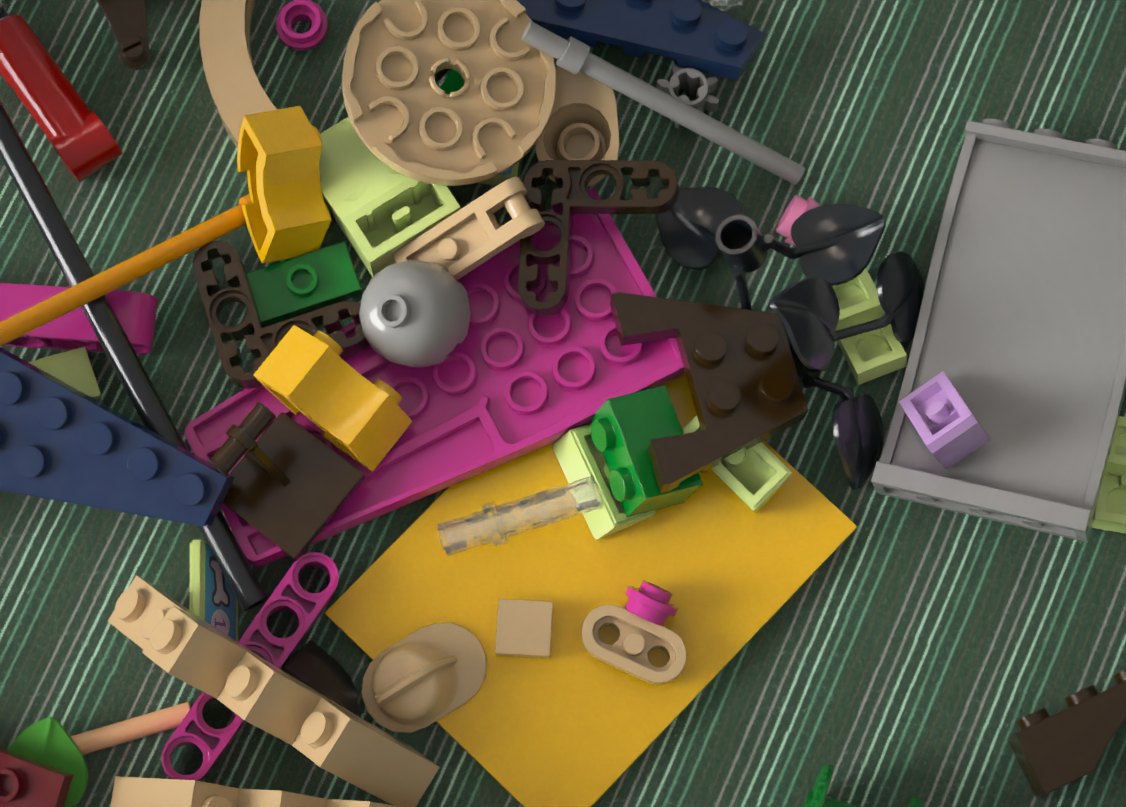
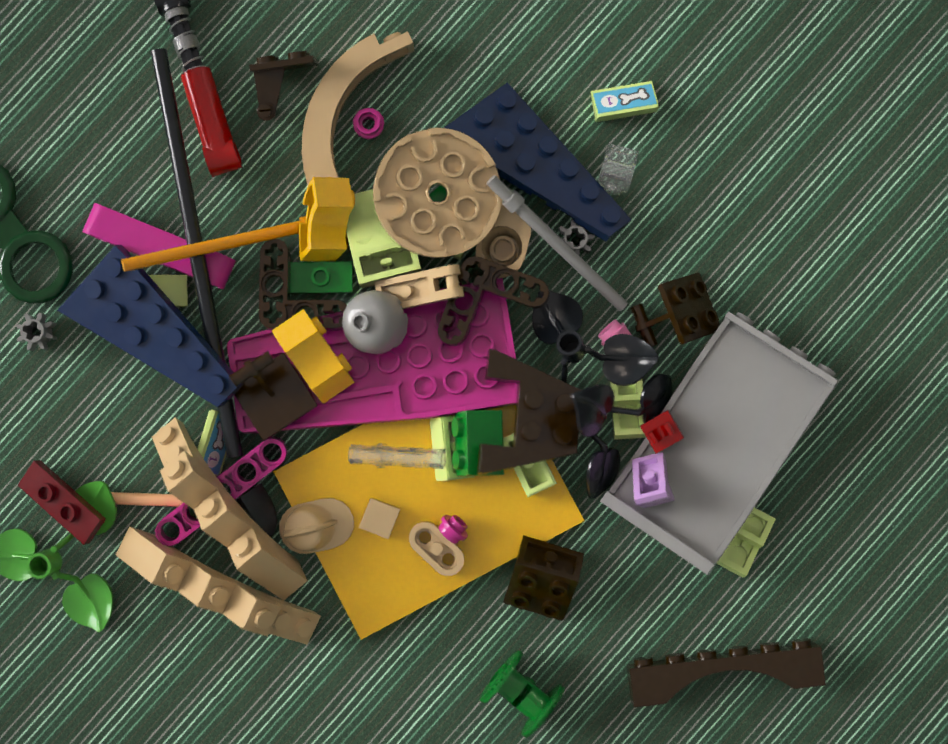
camera: 20 degrees right, 10 degrees up
none -> dark brown bracket [503,535,584,621]
none -> dark brown plate [630,272,720,347]
none -> red tile [640,410,684,454]

